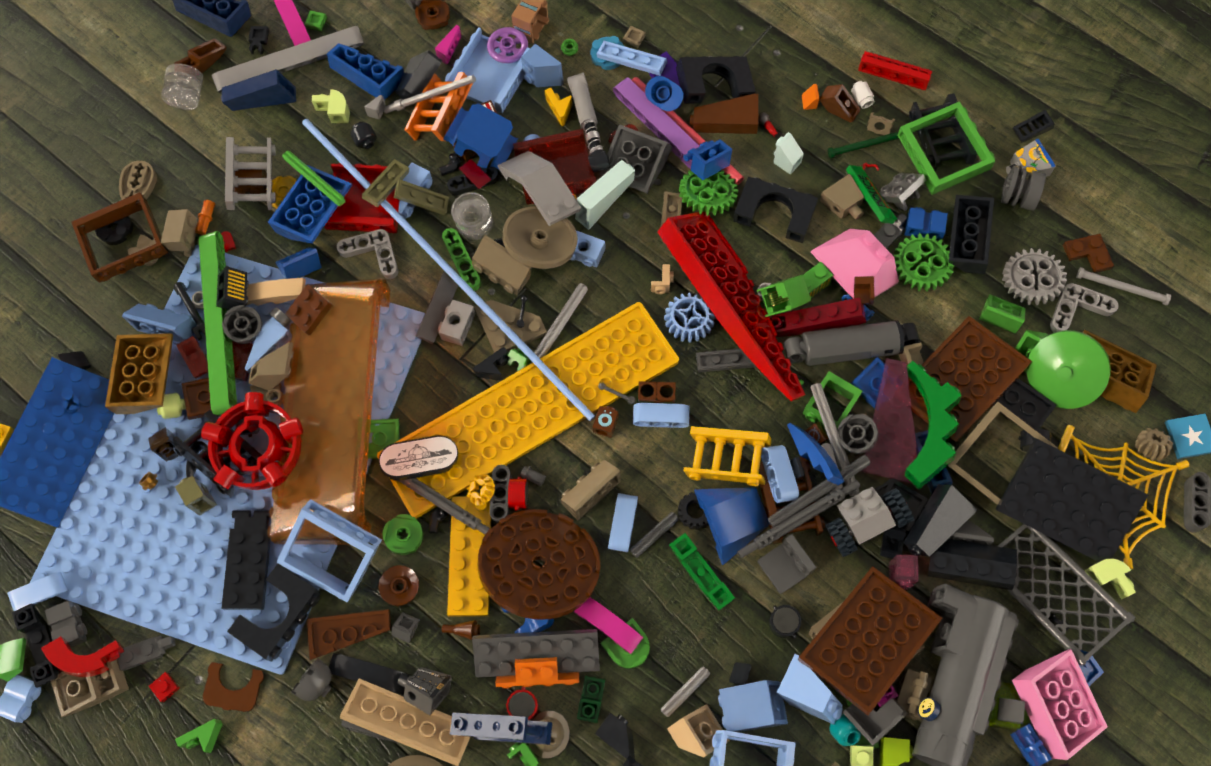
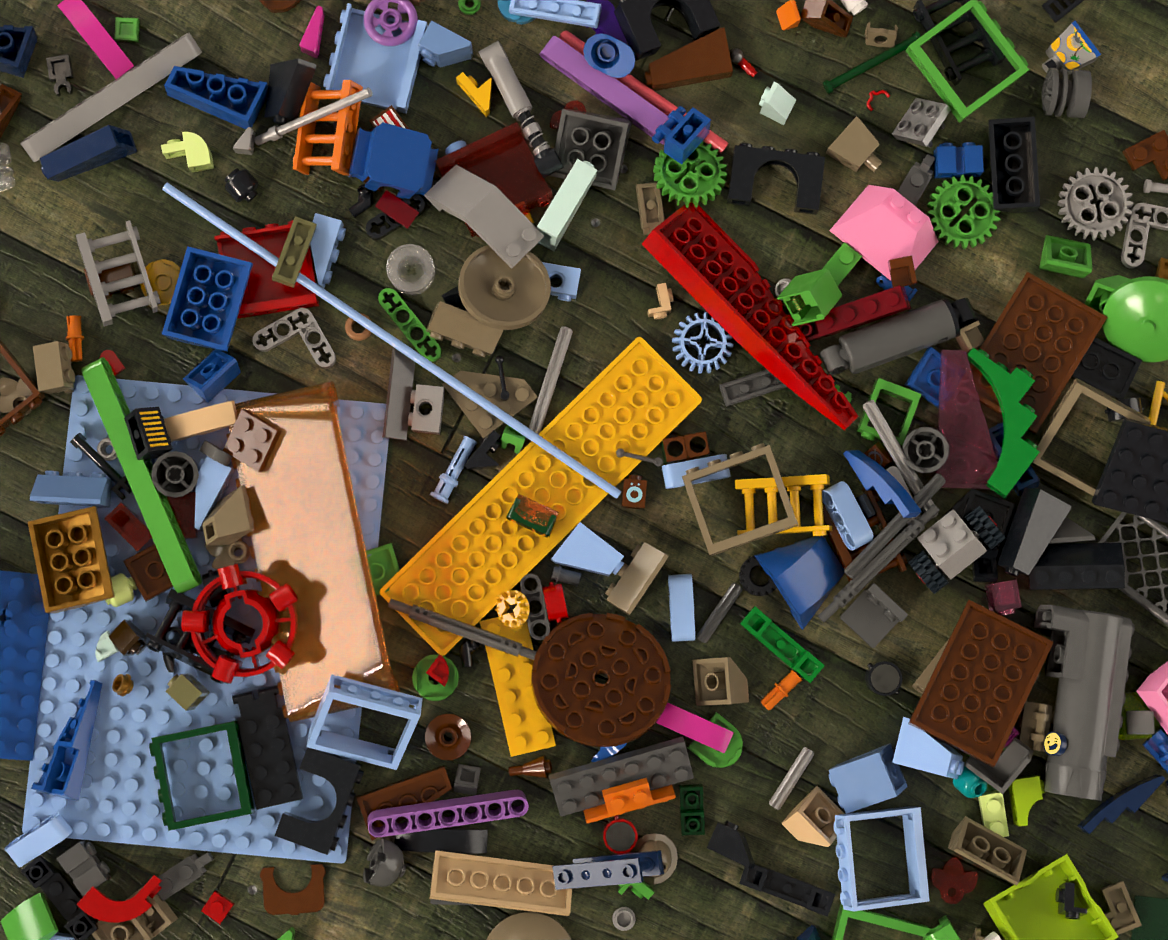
camera: 25 degrees left, 15 degrees up
bright green axle [282,150,346,206] -> none
tile [379,435,458,481] -> none
olive tile [394,179,449,215] -> none
dark grey torso [398,667,452,715] -> none
black slope [729,662,752,686] -> none
green tile [846,165,897,224] -> none
none -> blue wedge [31,680,103,801]
none -> light aqua tile [95,630,119,662]
none -> dark green window [149,721,255,831]
none -> medium nougat piece [345,313,372,341]
none -> medium lavender beam [367,790,529,837]
none -> red tile [426,654,449,687]
none -> light blue pin [430,436,477,504]
none -> piece [506,494,559,538]
none -> light blue slope [551,522,624,576]
none -> dark tan window [682,443,799,556]
none -> dark tan slope [692,657,749,706]
none -> orange axle [761,670,802,710]

